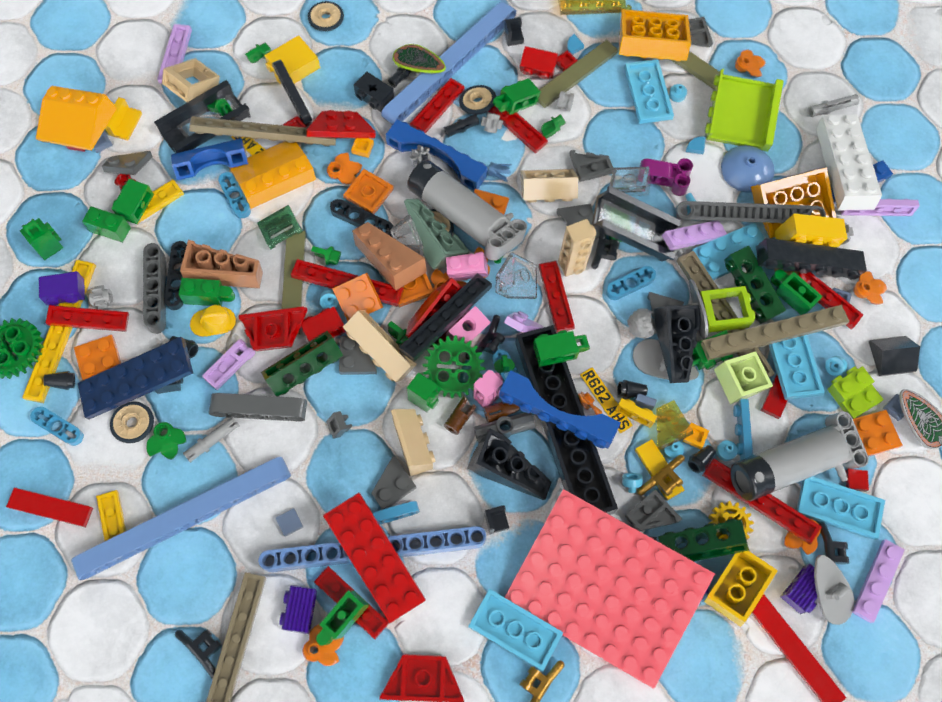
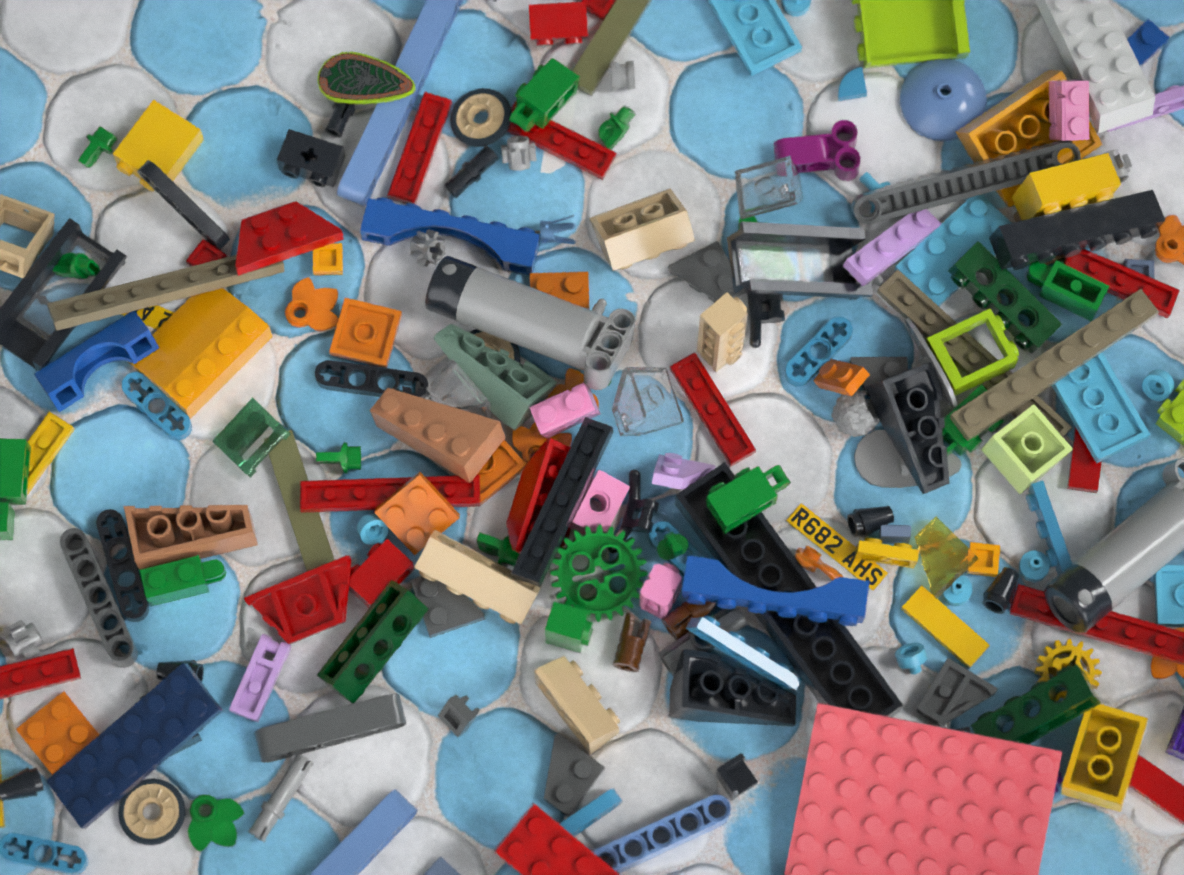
camera: 15 degrees left, 5 degrees up
yellow piece [190,305,236,337] -> none
tan wheel [308,1,344,31] -> none
dark grey wing [569,150,614,182] -> none
pearl gold piece [637,454,685,496] -> none
none -> plate [686,615,802,690]
none -> orange plate [813,359,870,397]
none -> bright pink brick [1049,80,1089,141]

